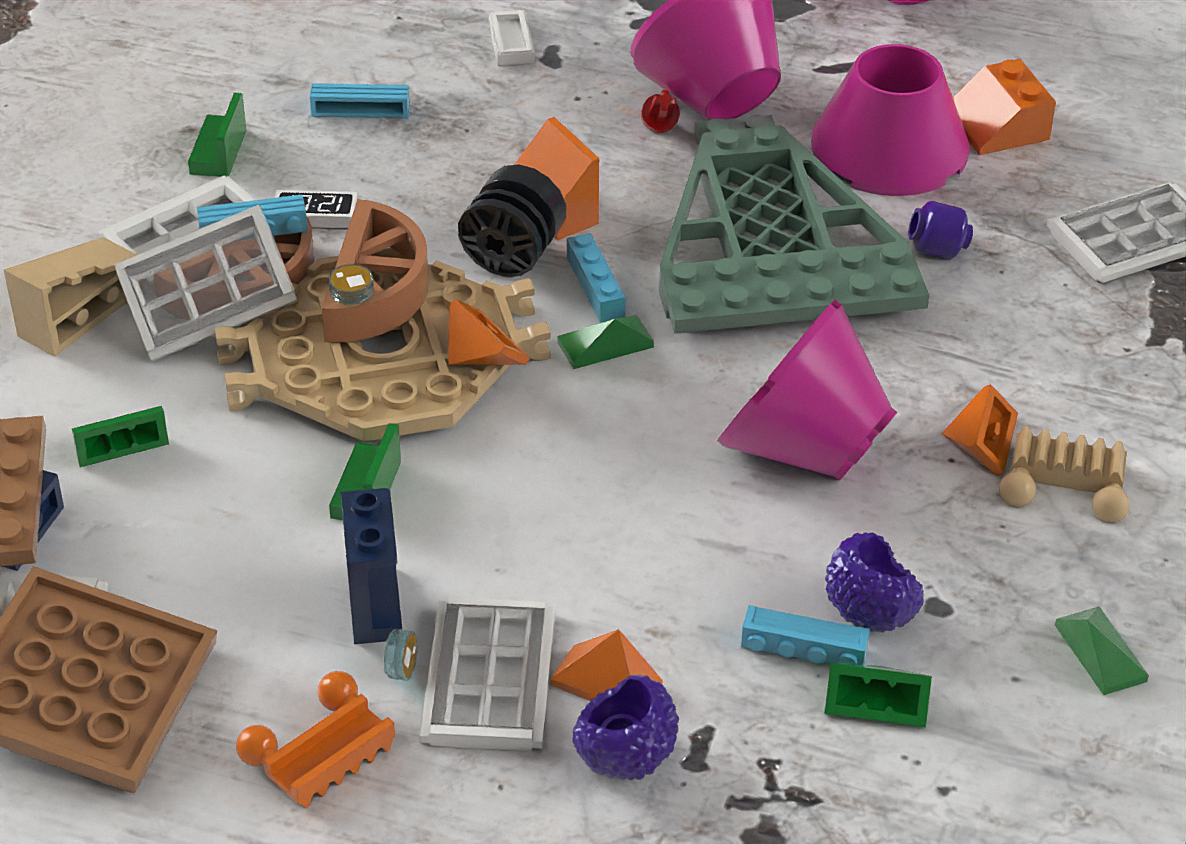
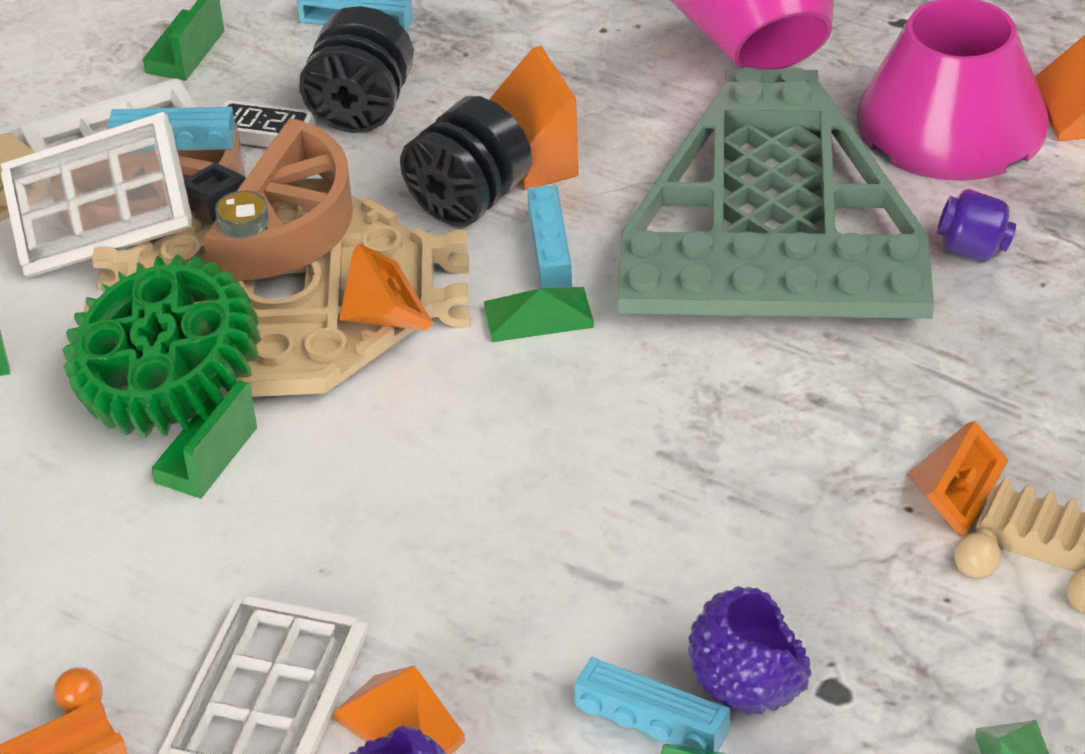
camera: 15 degrees right, 0 degrees up
dark blue panel [341,488,403,645] -> none
clear light blue tile [384,629,418,681] -> none
red piece [641,90,680,133] -> none
dark pink cone [717,299,897,481] -> none
none -> green gear [62,254,262,438]
none -> black slope [184,162,246,226]
none -> black wheel [299,6,414,133]

